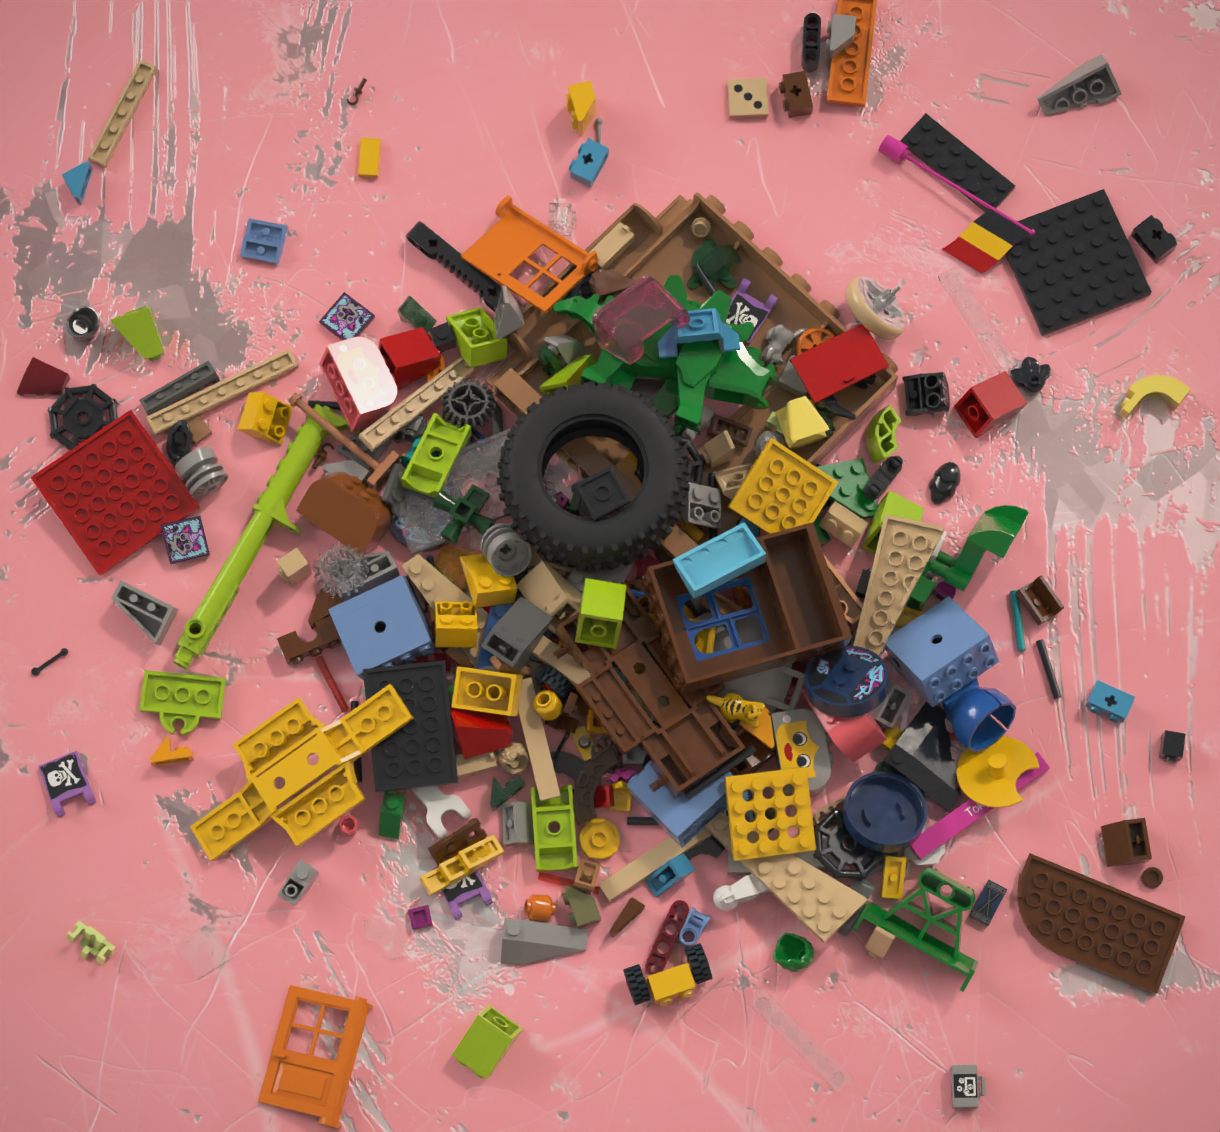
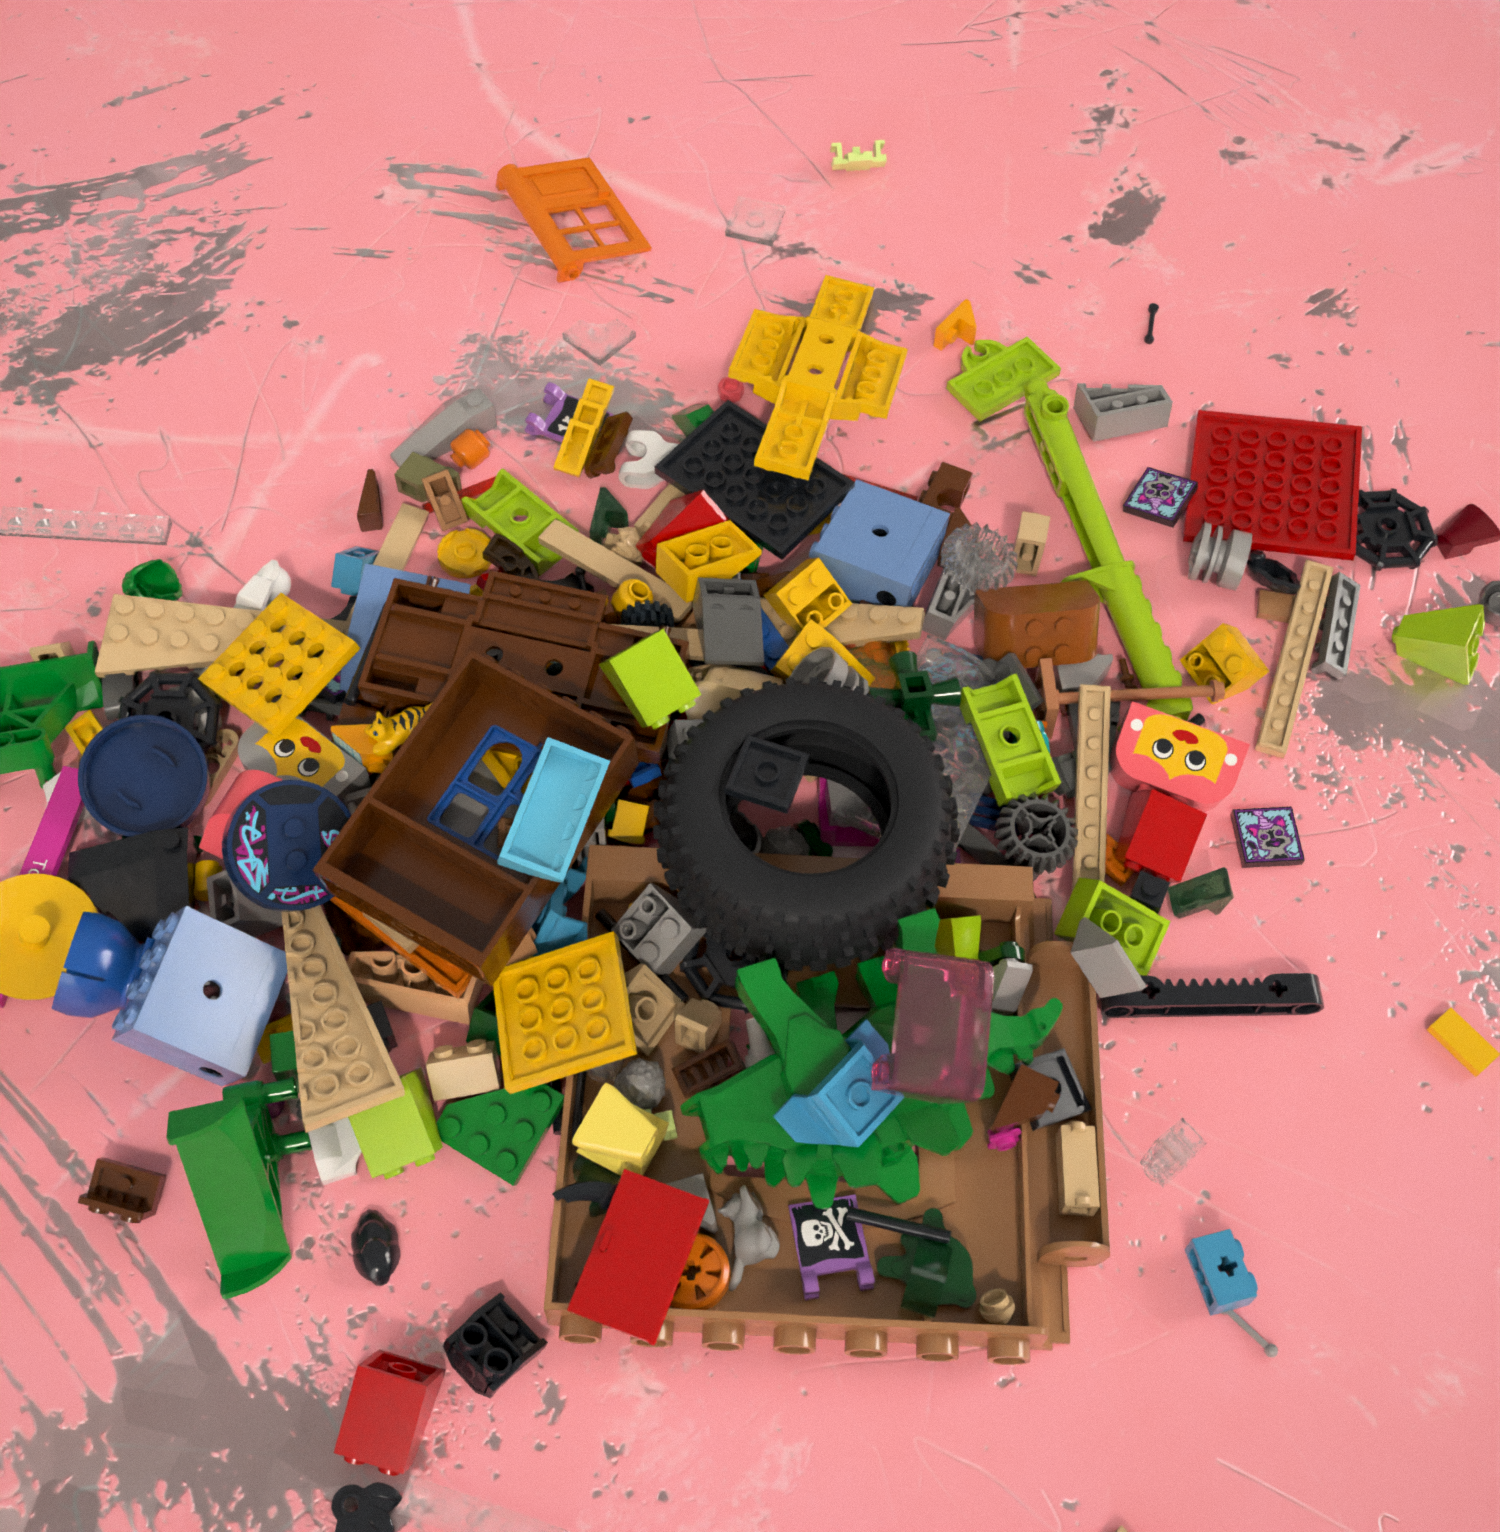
camera: 135 degrees right, 15 degrees down
flag [38,750,96,817] -> none
medium blue slope [240,218,288,264] -> none
light grey slope [277,859,319,906] -> none
magenta tile [408,905,433,931] -> none
lime slope [452,1005,523,1079] -> none
orange door [460,195,598,313] -> none
light grey panel [501,801,534,846] -> none
yellow slope [565,80,596,136] -> none
brick [623,943,713,1007] -> none
dark red beam [645,900,689,976] -> none
medium blue piece [679,907,711,948] -> none
wheel [845,276,906,340] -> none
black piece [864,456,903,500] -> none
lime brick [866,405,901,464] -> none
teal bar [1010,590,1026,651] -> none
black bar [1036,639,1062,700] -> none

